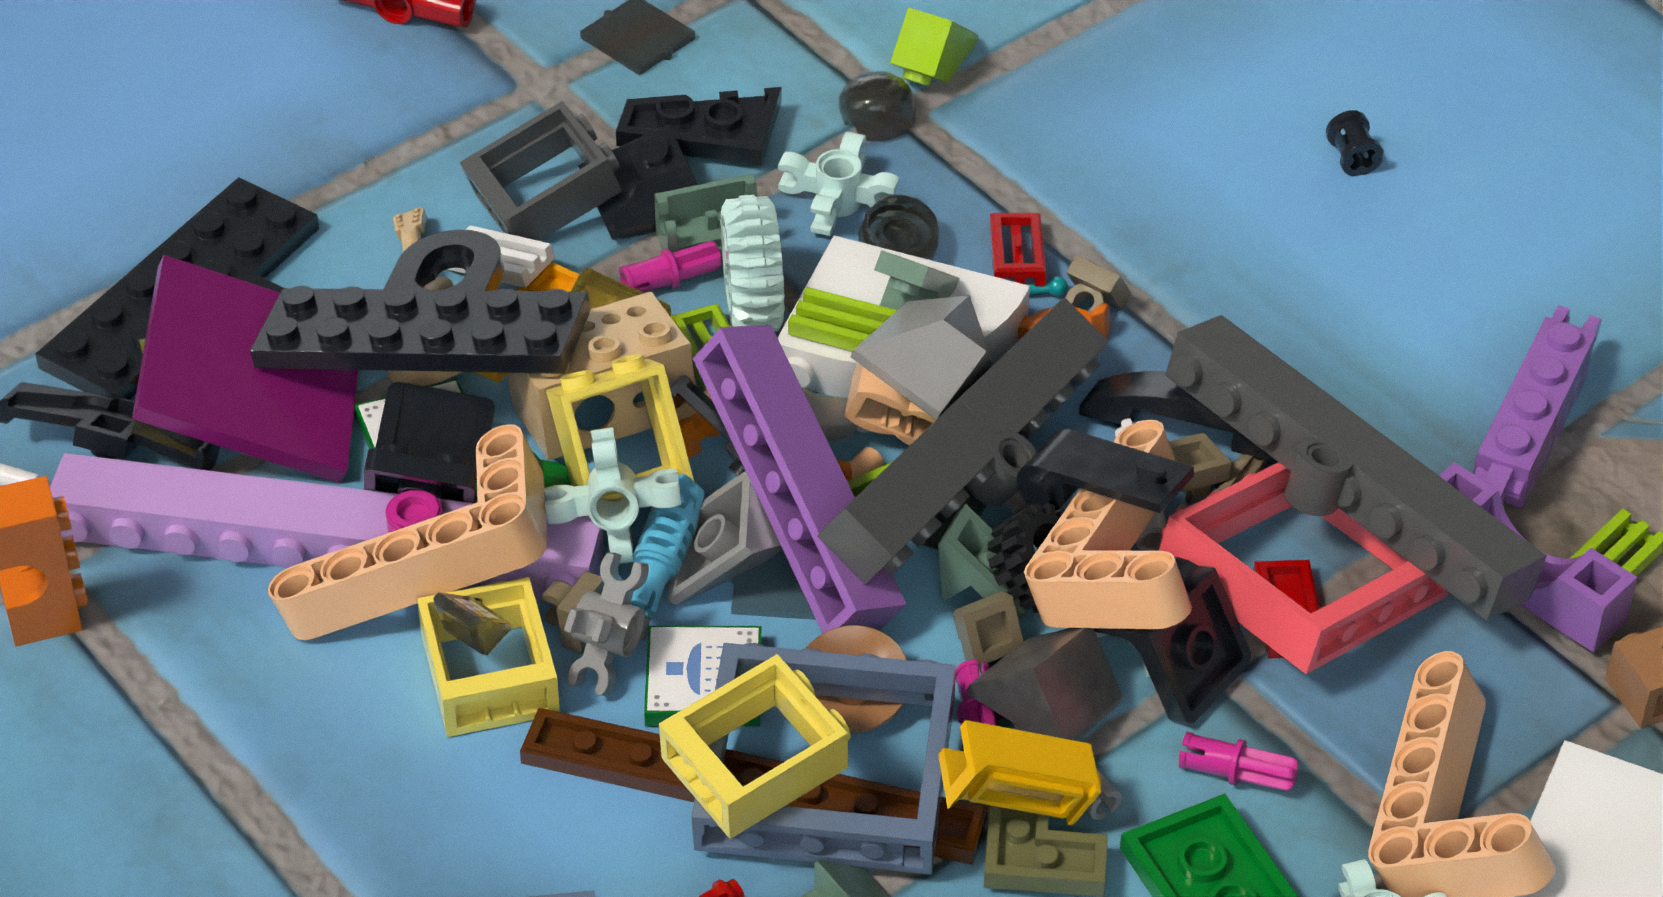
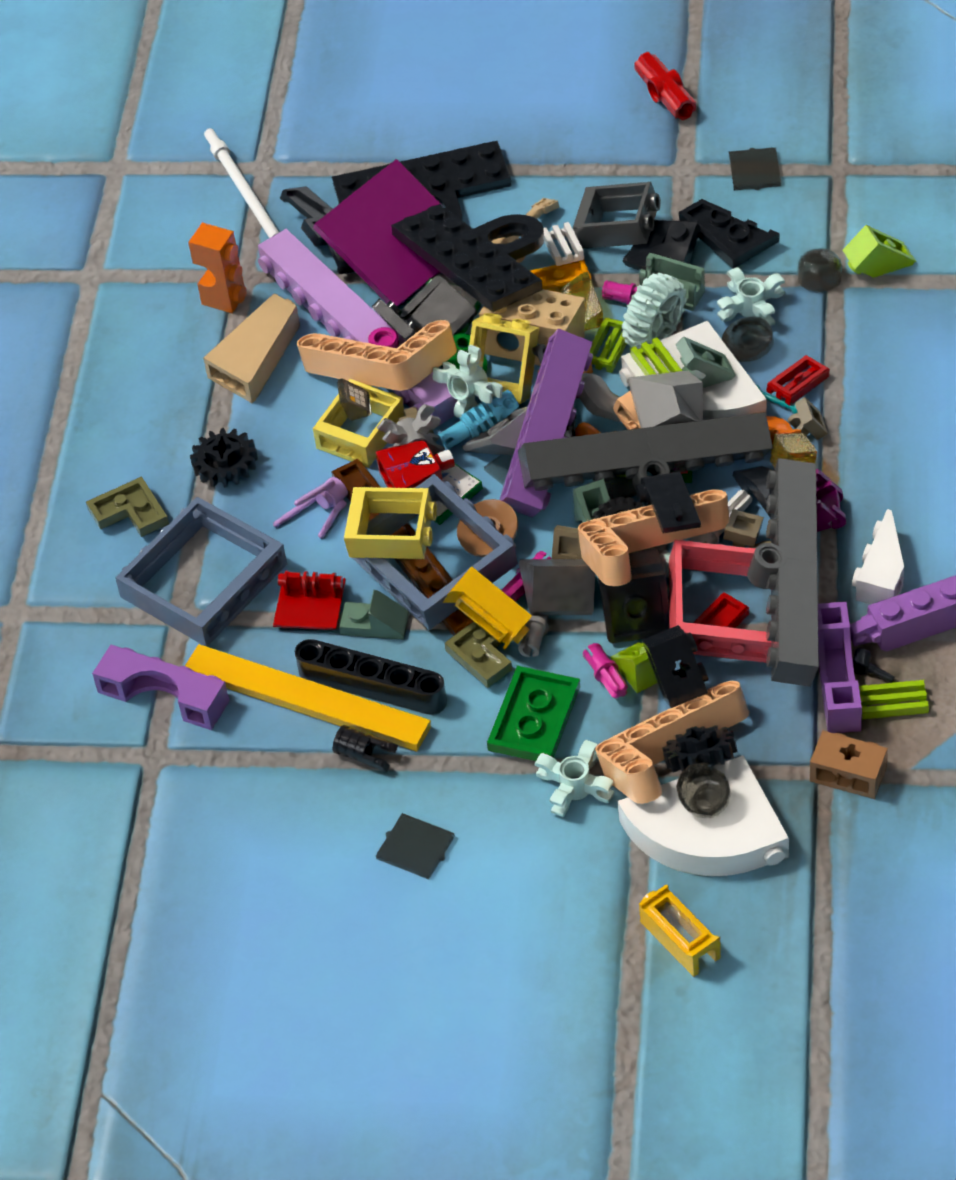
camera: 50 degrees right, 5 degrees up
none -> black gear [190,428,258,488]
none -> tan slope [203,293,300,403]
none -> lavender plant [273,477,348,539]
none -> red torso [376,440,455,488]
none -> lime slope [610,643,657,693]
none -> black brick [642,625,709,708]
none -> black gear [662,725,738,774]
none -> clear smoke hair [676,762,732,819]
none -> clear yellow brick [770,433,817,468]
none -> white slope [852,509,904,604]
none -> black hand [853,648,895,683]

